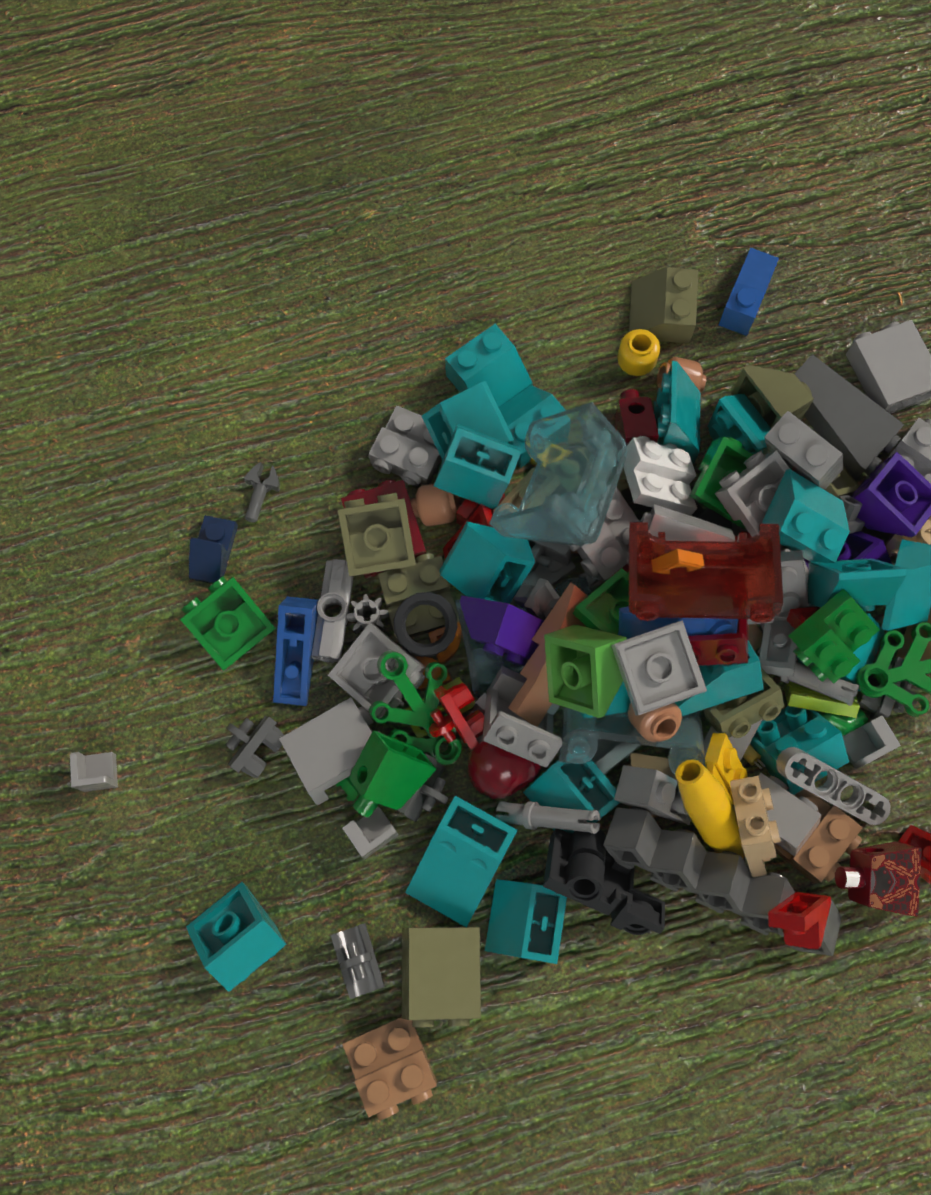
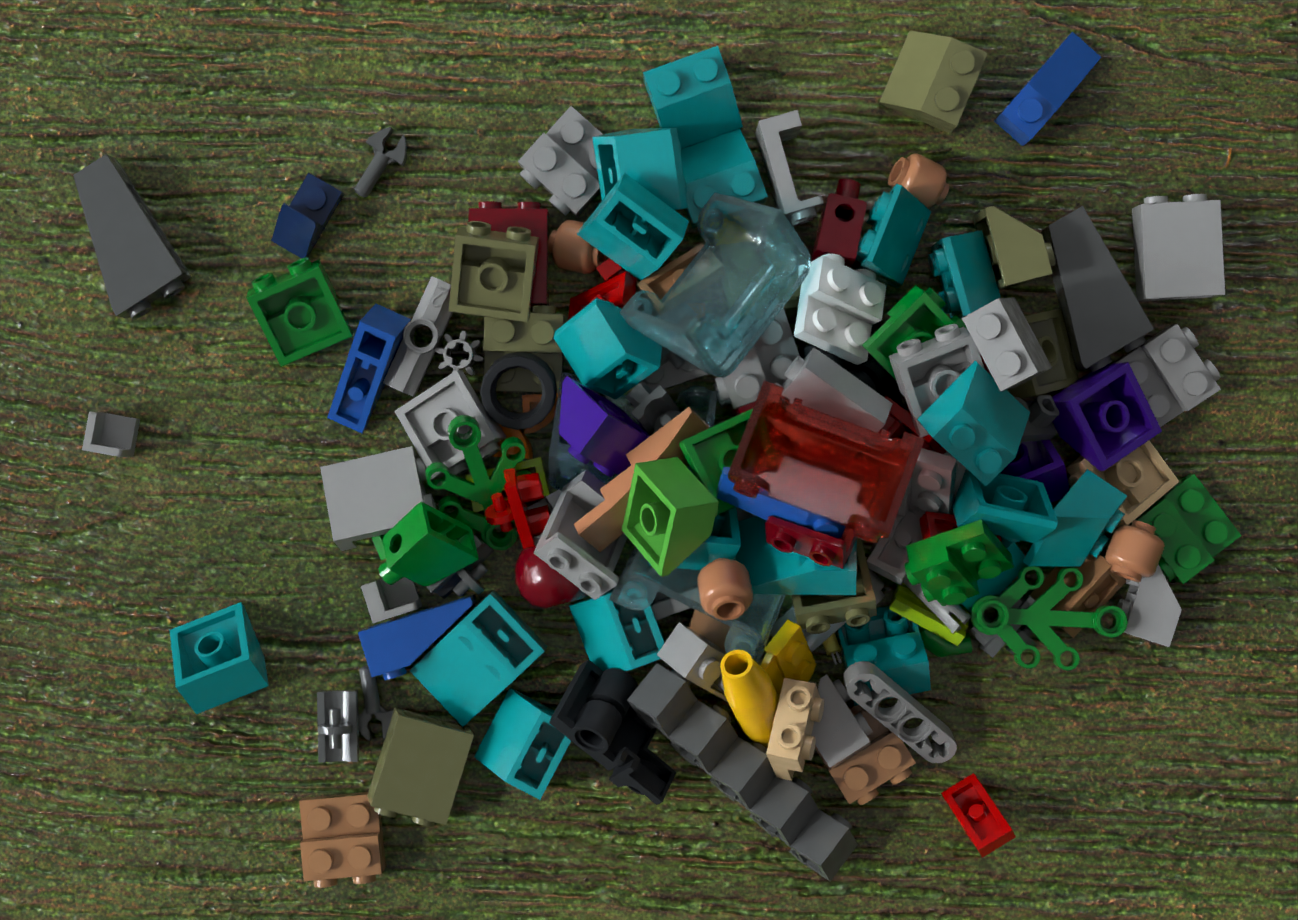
camera: 15 degrees right, 15 degrees up
dark grey hips [225,715,284,778] -> none
light grey pin [496,801,600,834] -> none
light grey tile [611,620,707,715] -> none
yellow head [617,329,660,376] -> none
orange tile [652,549,704,574] -> none
red slope [768,892,831,950] -> none
dark red torso [835,842,922,916] -> none
light grey panel [843,716,901,769] -> none
none -> dark grey slope [73,154,192,320]
none -> blue slope [358,594,476,681]
none -> dark grey bar [358,665,394,741]
none -> light grey panel [755,110,824,226]

